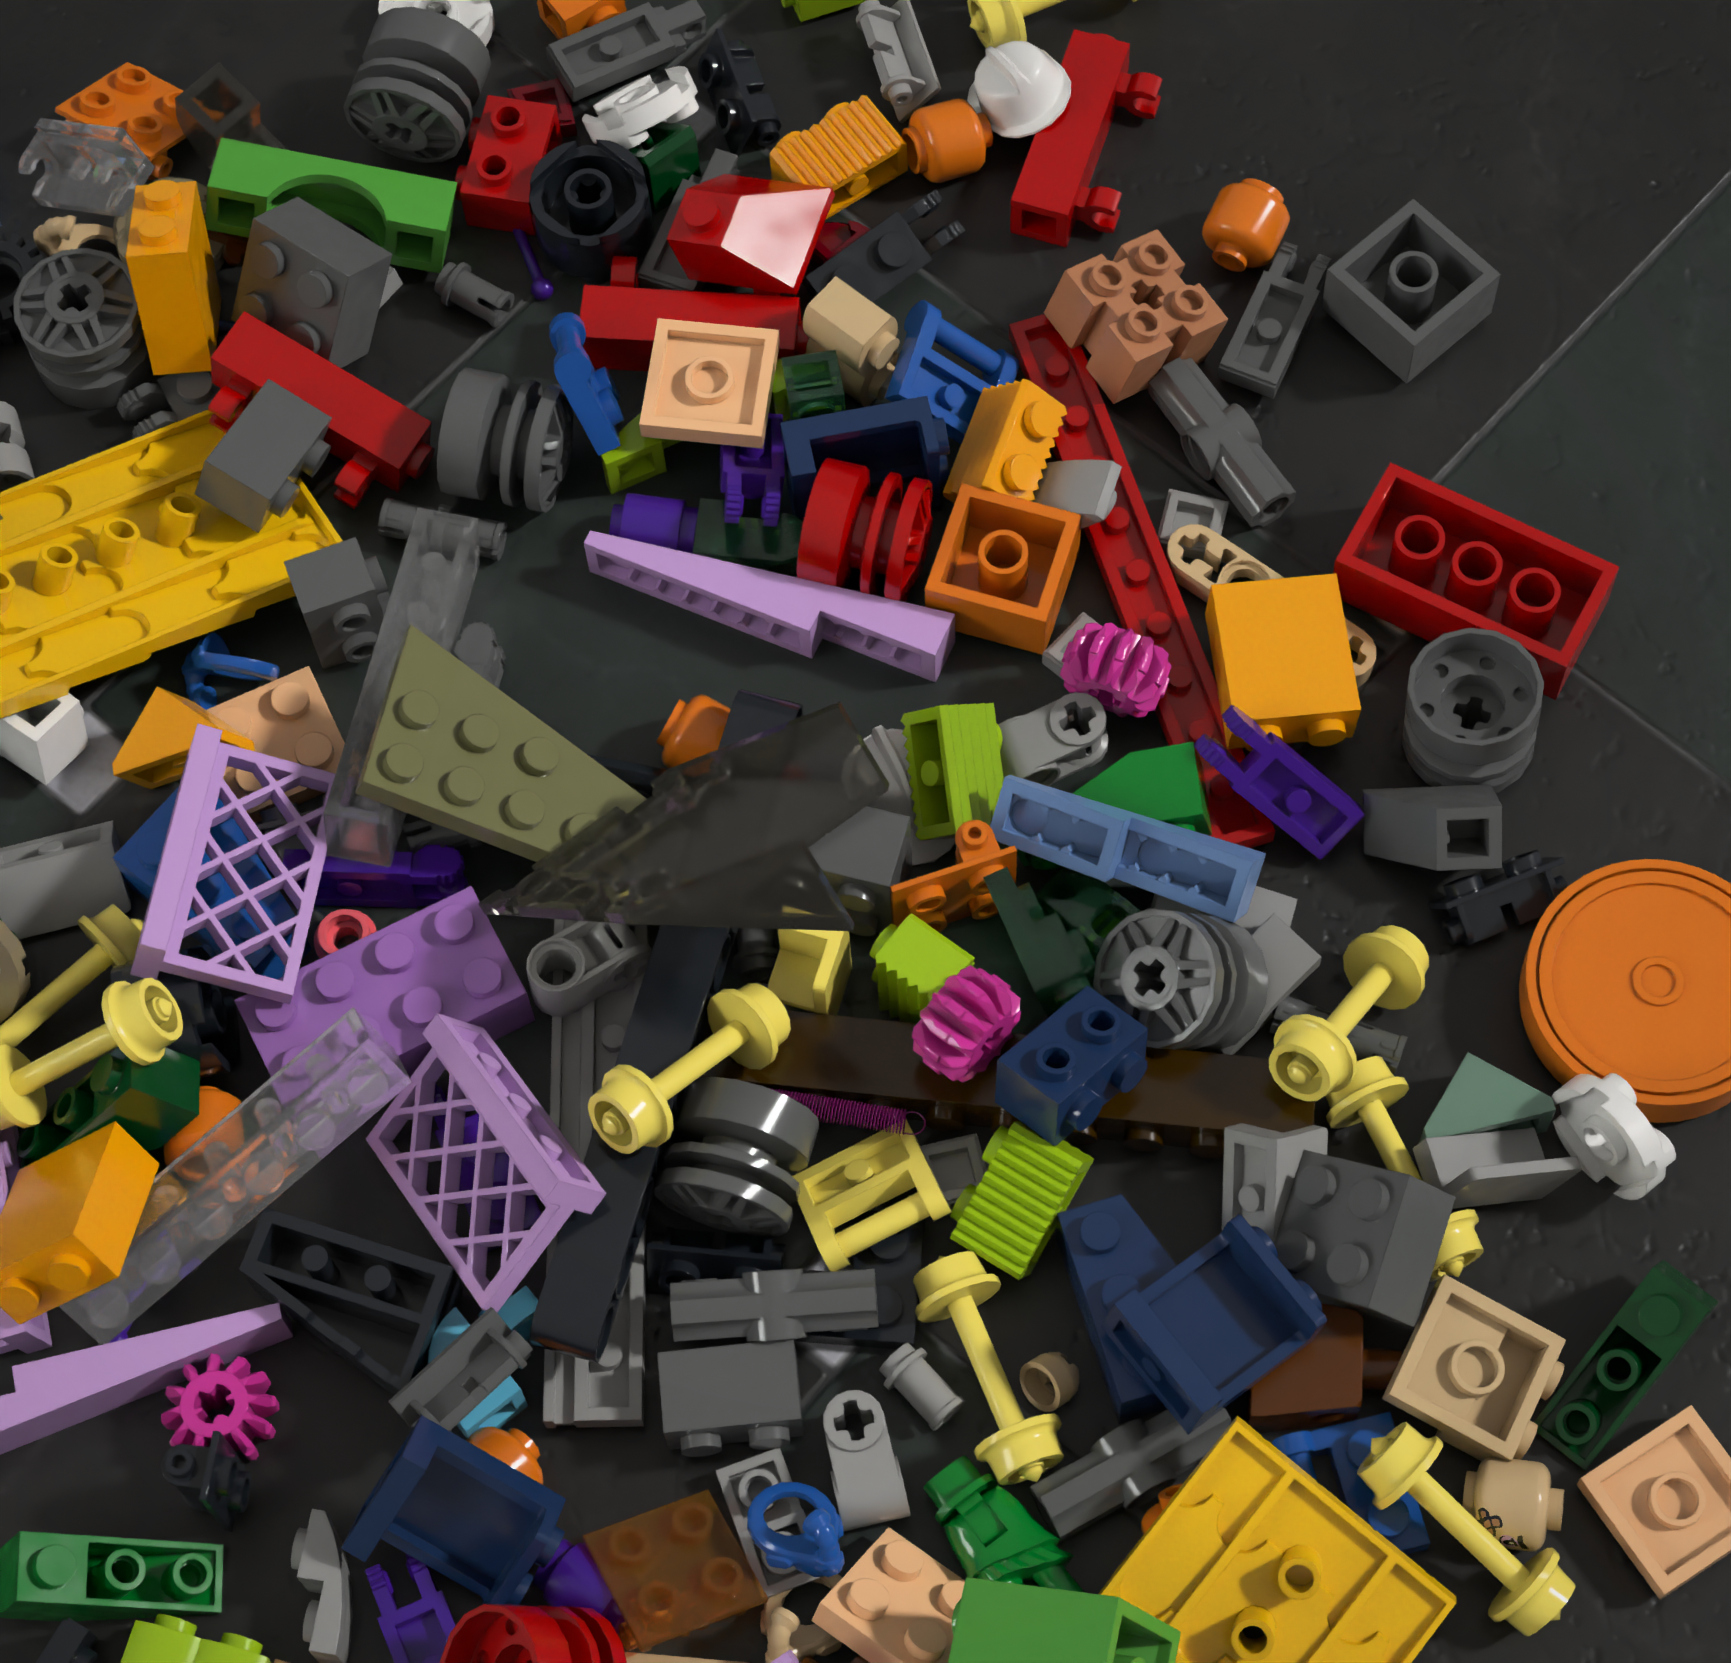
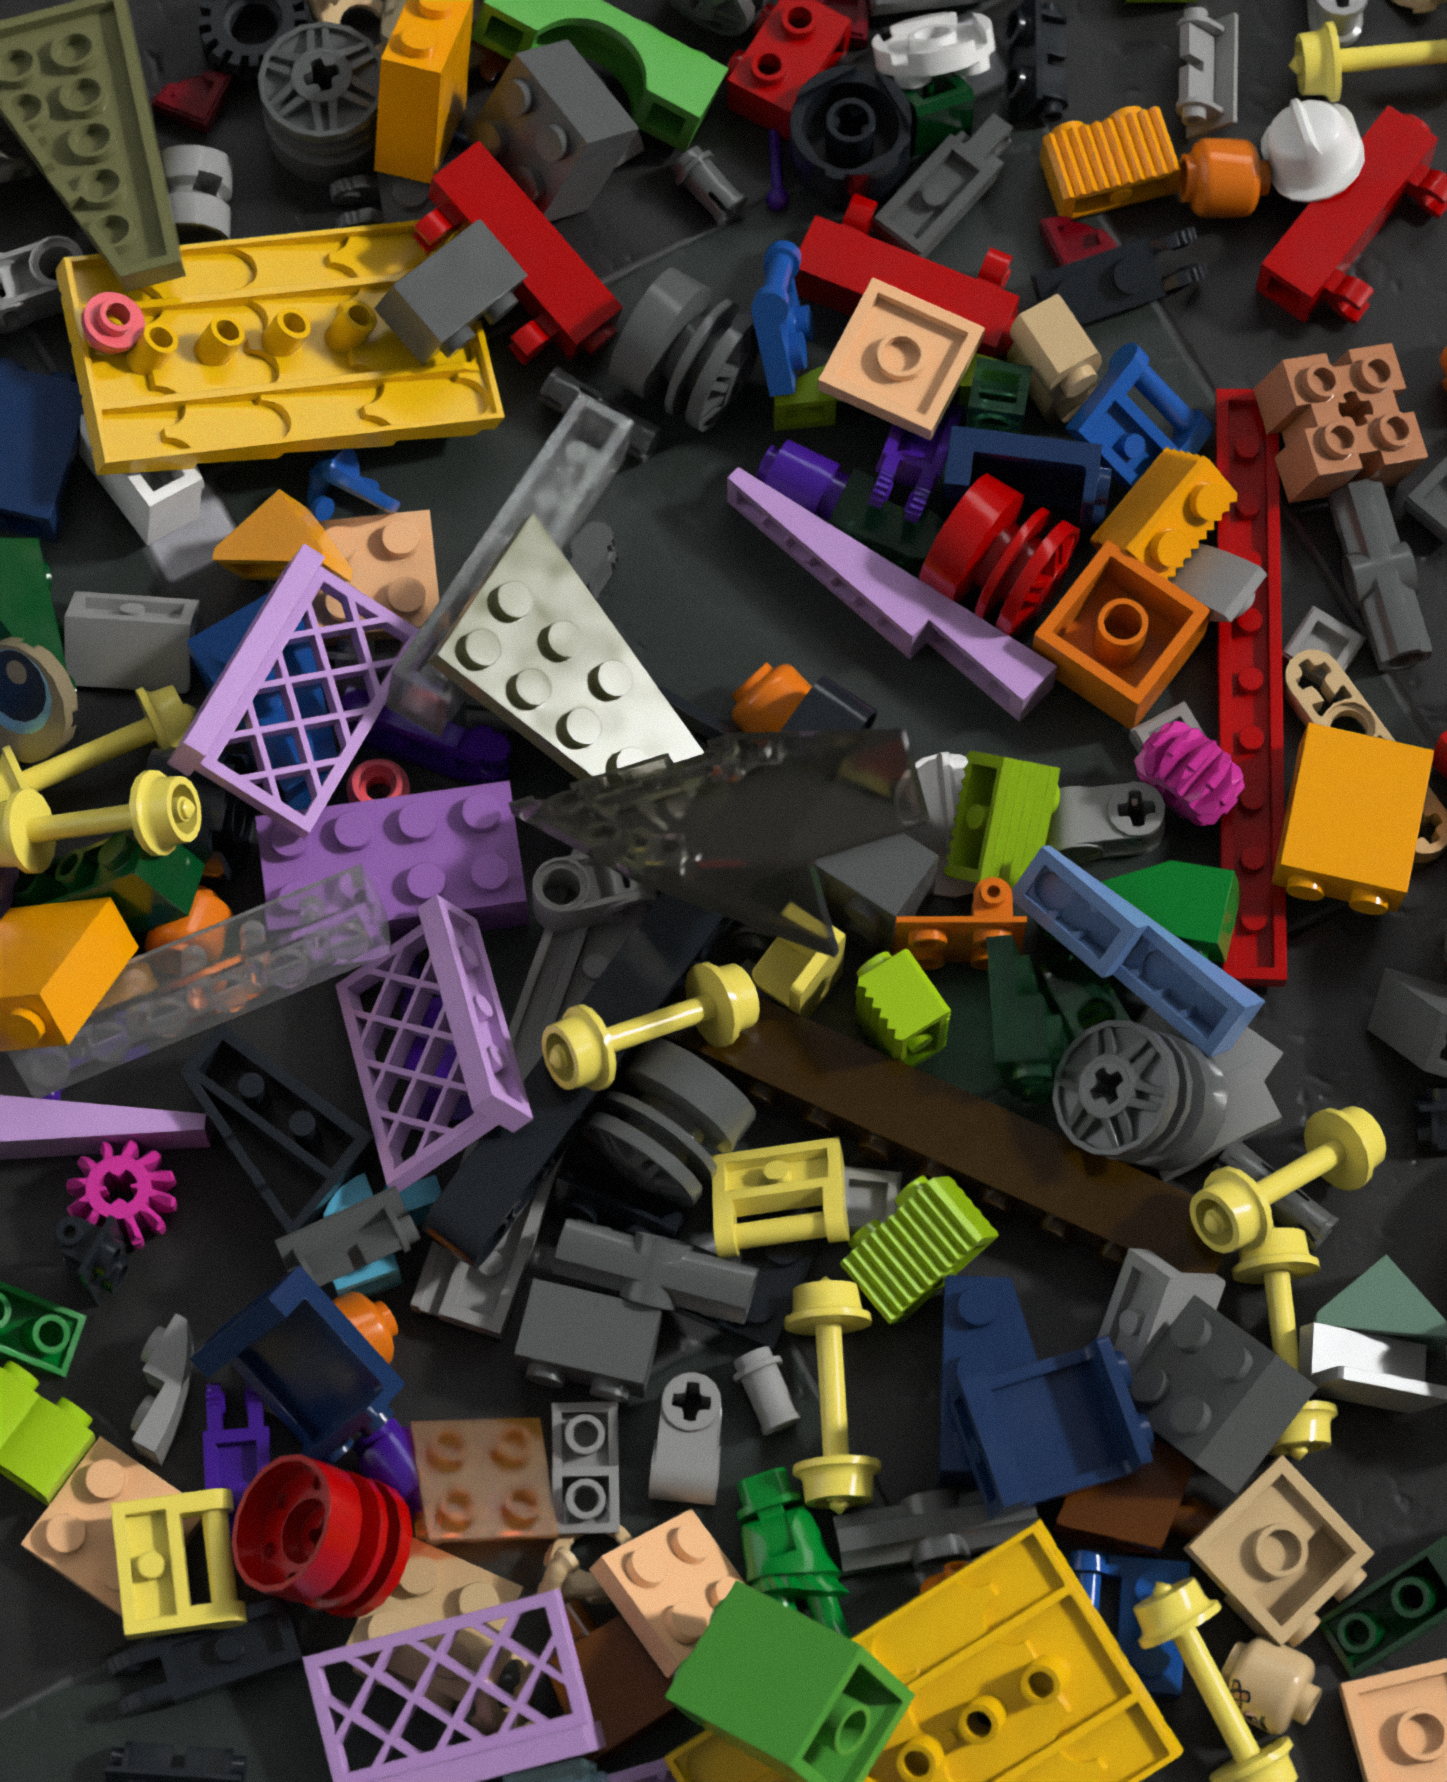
camera: 15 degrees right, 5 degrees up
dark grey brick [284,537,398,670] -> none
red slope [667,174,835,295] -> none
blue piece [747,1482,845,1578] -> none
magenta piece [769,1088,926,1135] -> none
dark pink gear [912,965,1021,1083] -> none
dark blue brick [995,985,1148,1146] -> none
tan hinge [1020,1352,1079,1412] -> none
dark purple hinge [1194,705,1365,860] -> none

